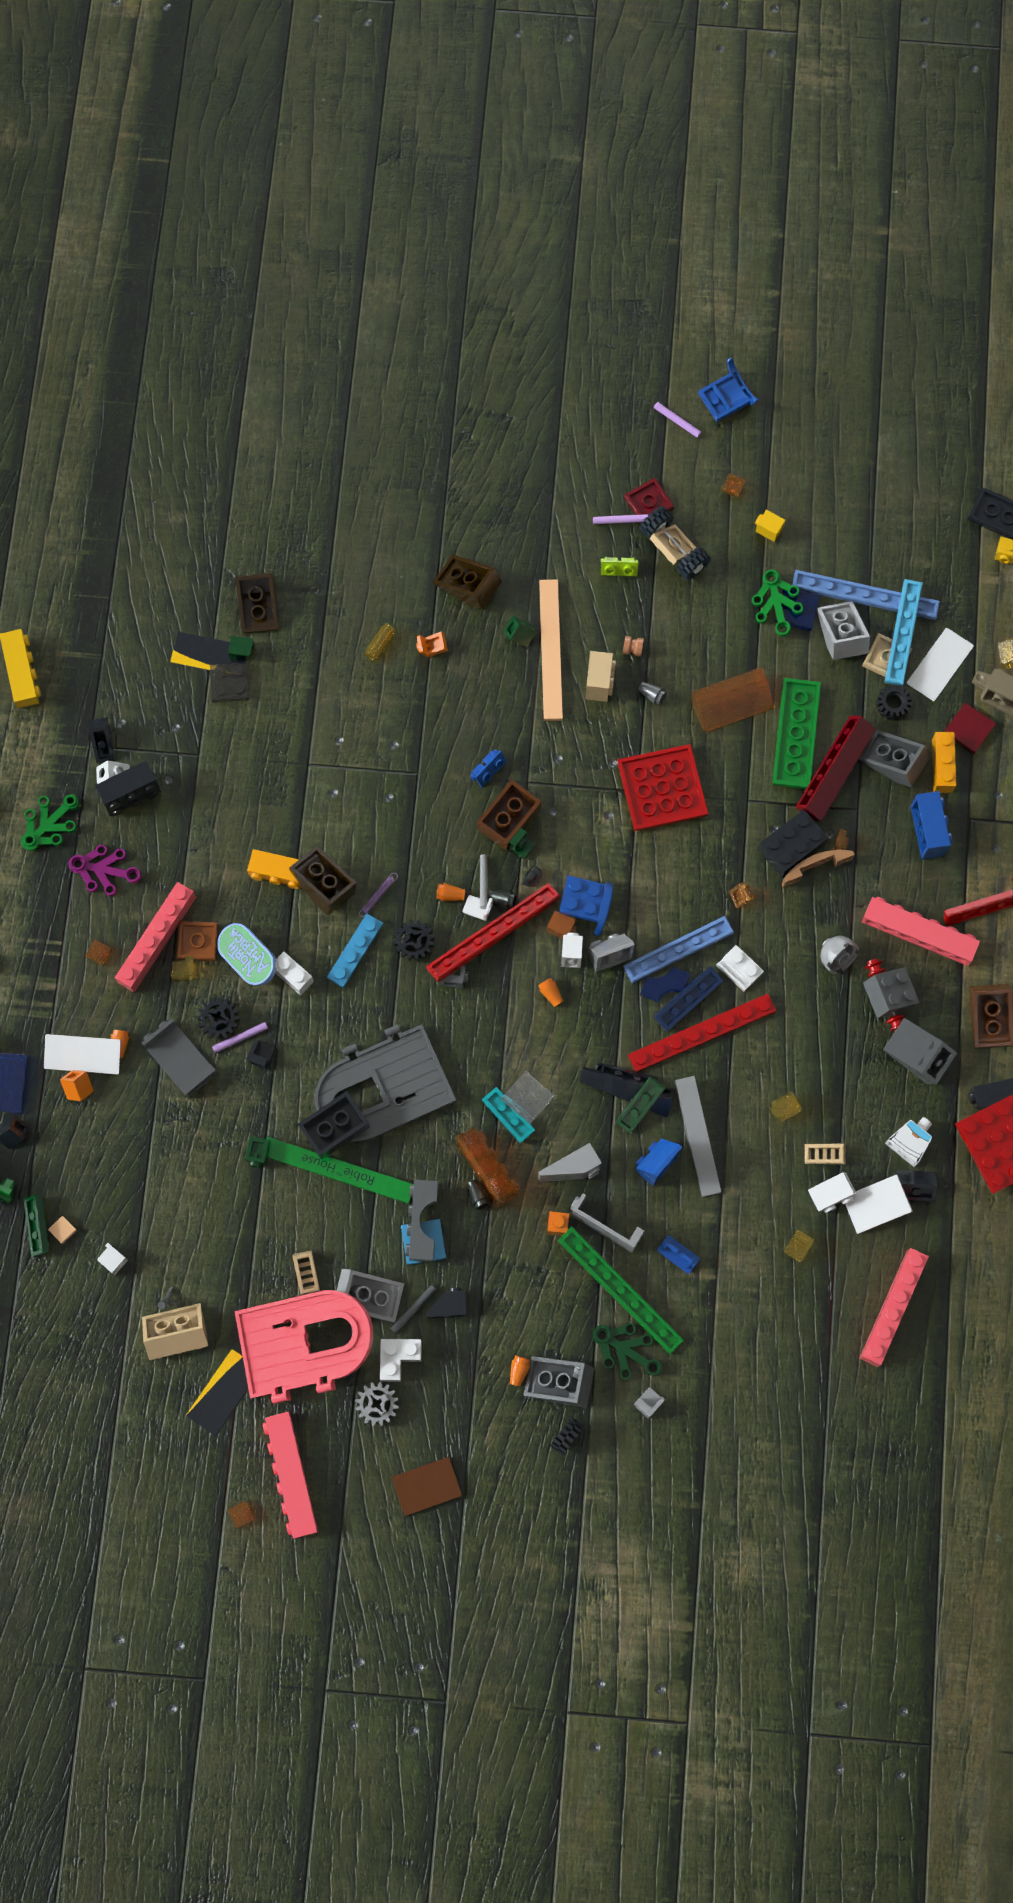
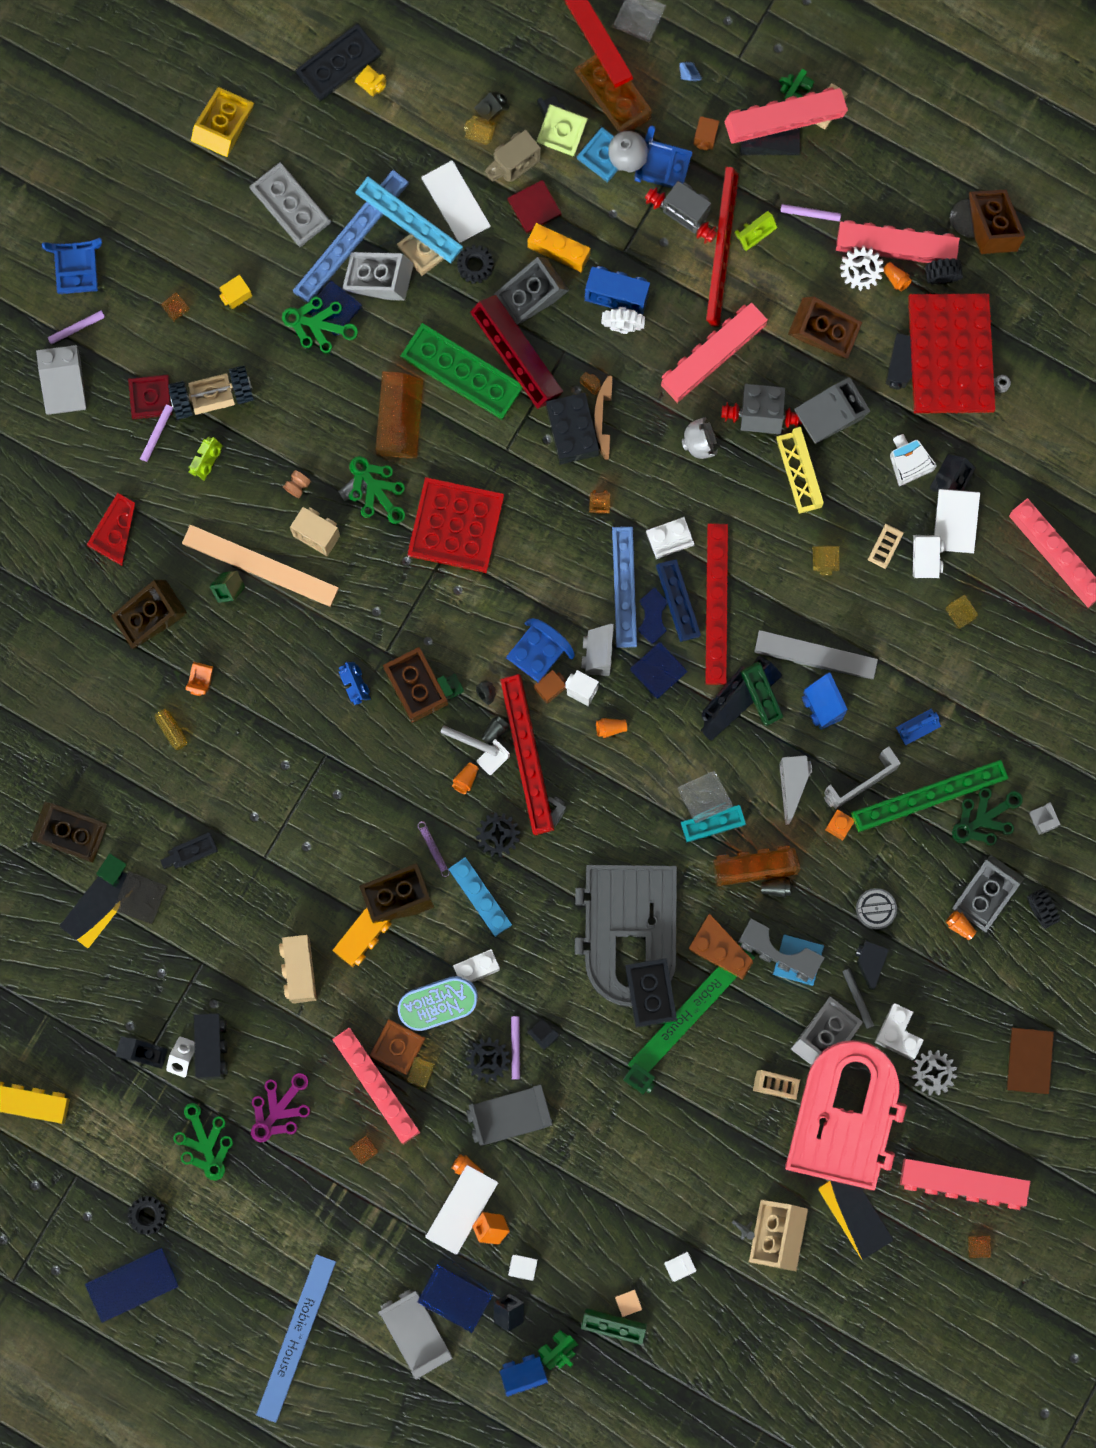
camera: 65 degrees left, 5 degrees up
none -> light grey slope [36,345,87,415]
none -> red wing [86,493,135,566]
none -> black hinge [160,832,219,869]
none -> yellow slope [191,87,254,157]
none -> light grey tile [249,162,331,247]
none -> tan brick [279,935,317,1004]
none -> green plant [349,456,405,524]
none -> white panel [508,1255,537,1281]
none -> white gear [601,307,645,334]
none -> clear blue tile [630,642,688,700]
none -> dark orange wing [689,914,753,979]
none -> light yellow fence [776,427,824,514]
none -> tile [856,888,897,930]

